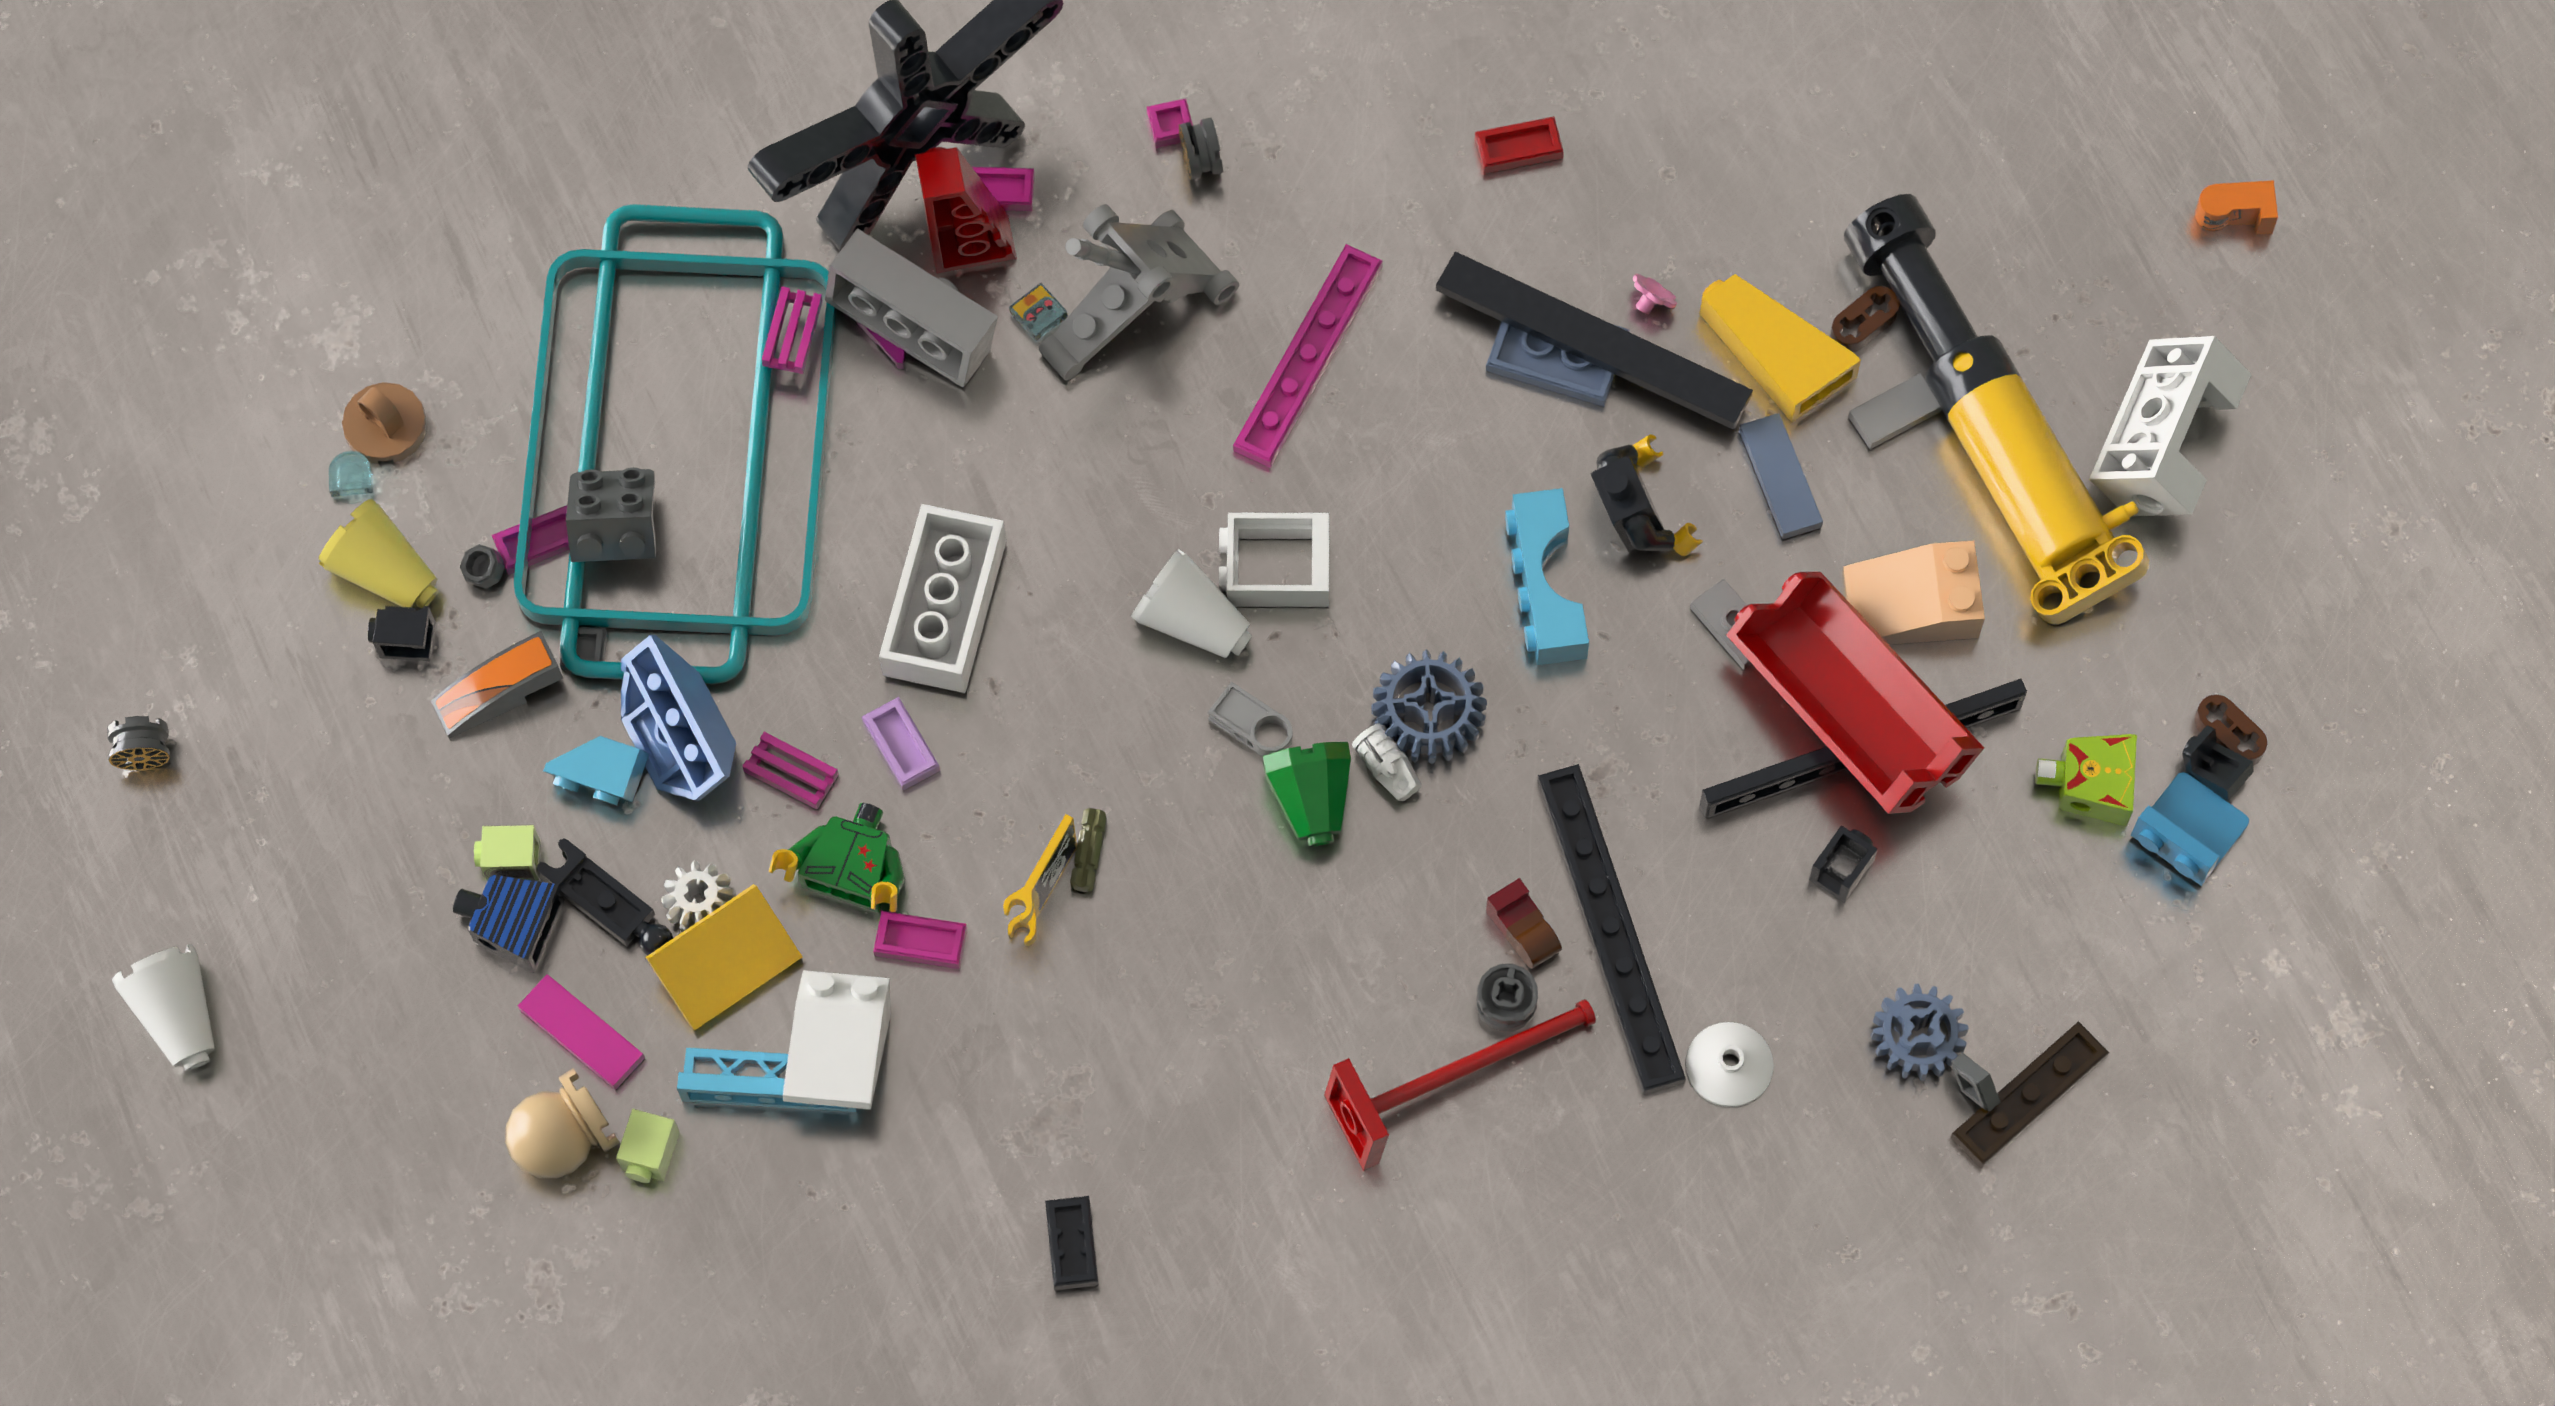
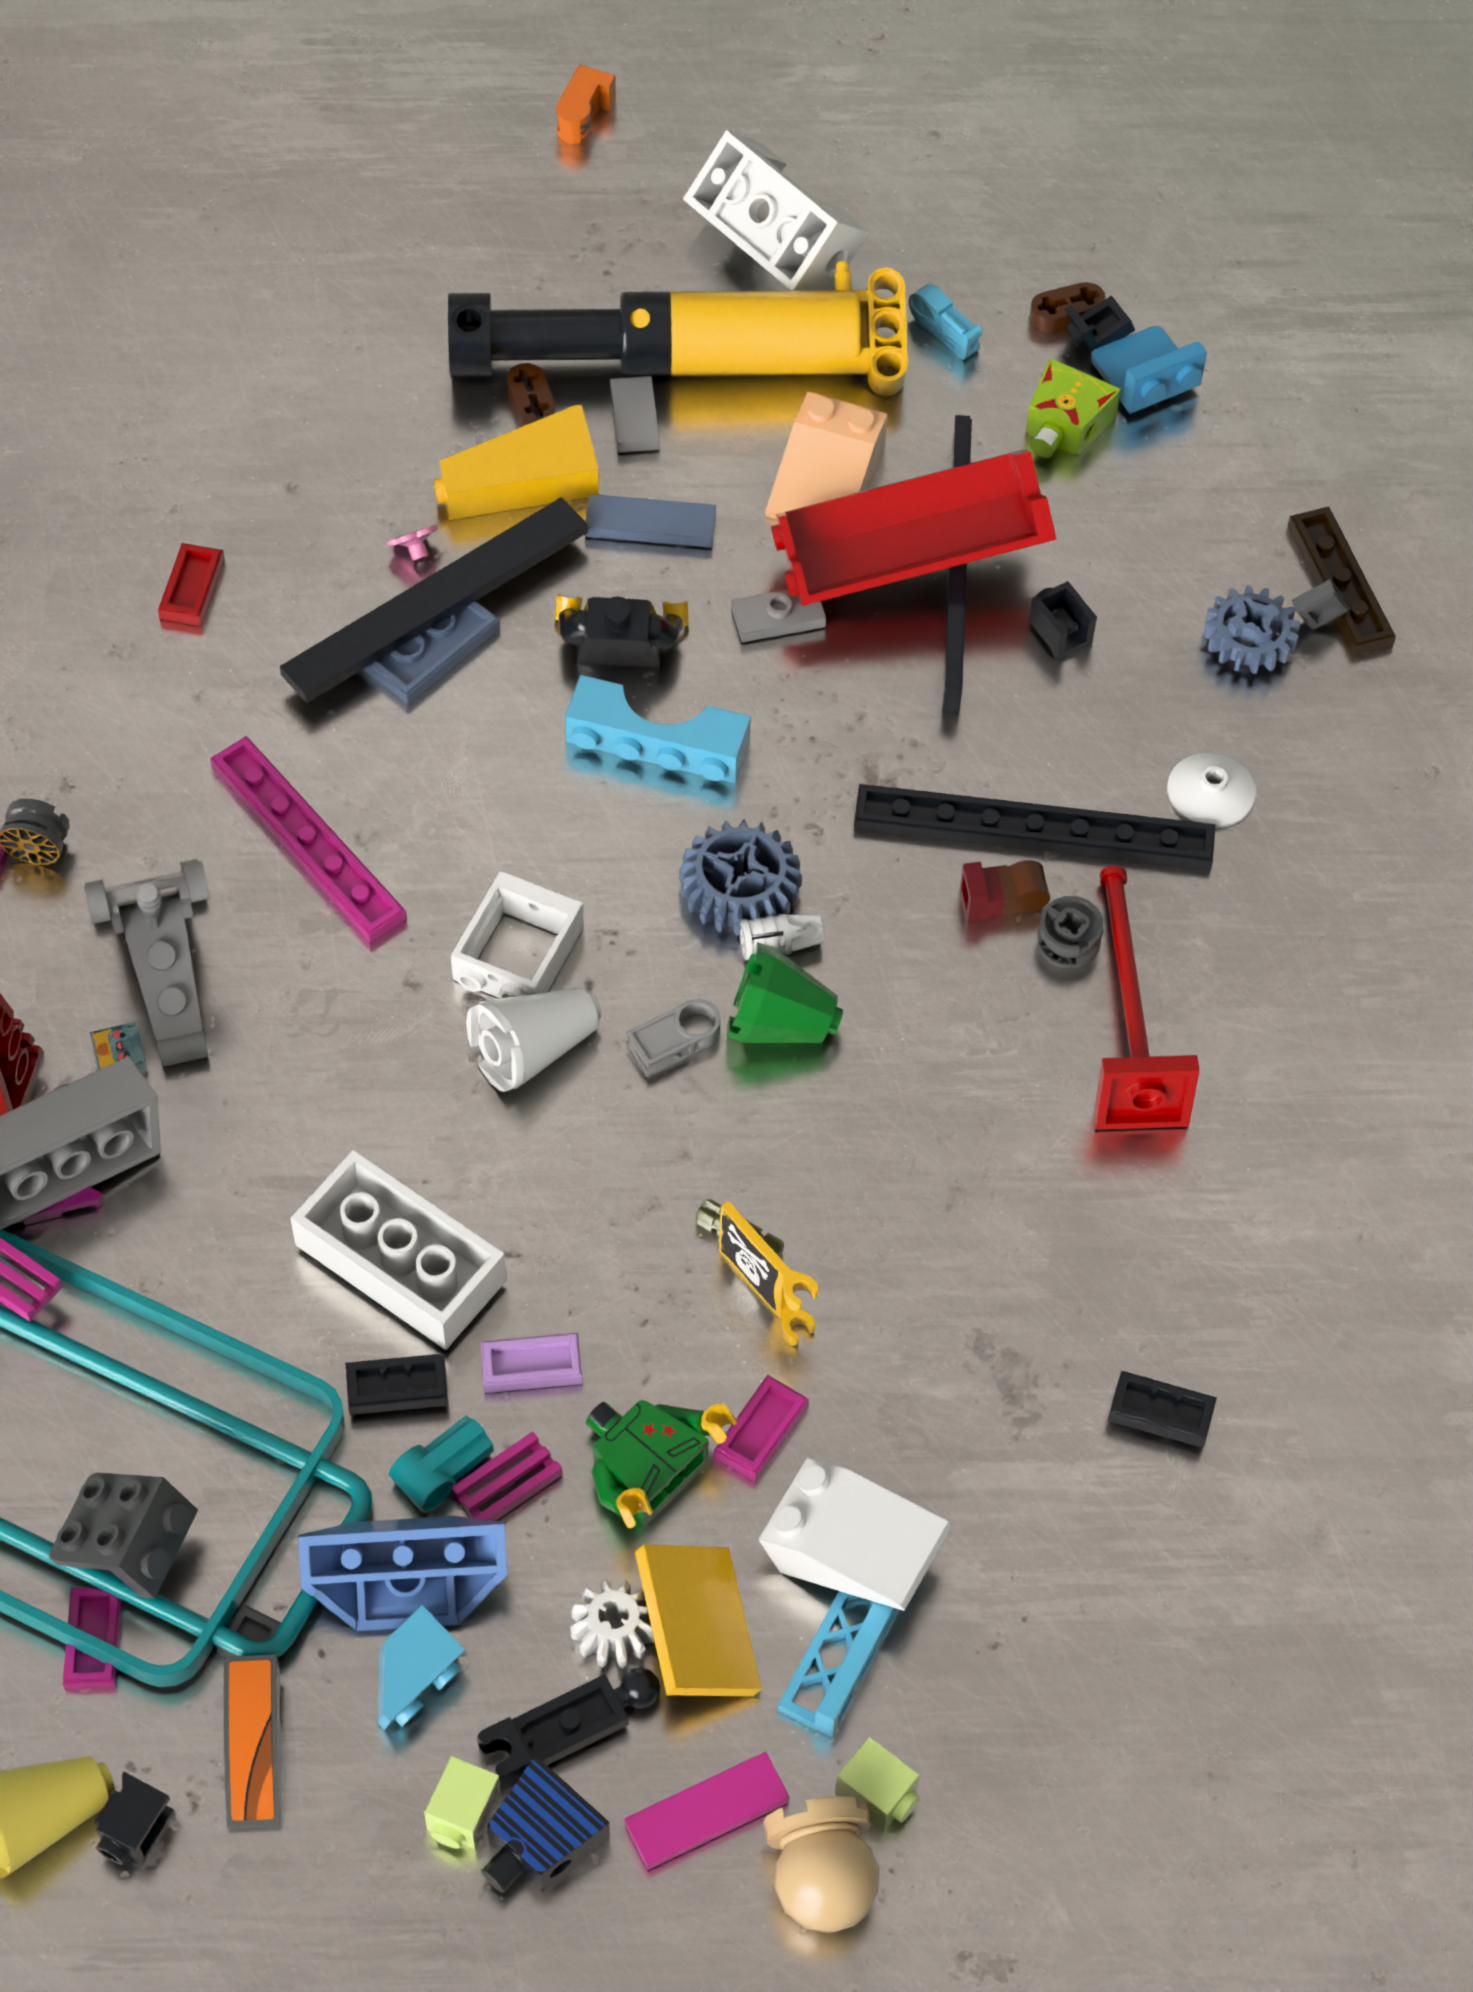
camera: 70 degrees left, 10 degrees down
dark grey tile [460,544,505,589] -> none
none -> black plate [345,1353,449,1415]
none -> teal piece [389,1415,494,1512]
none -> medium azure piece [908,284,982,360]

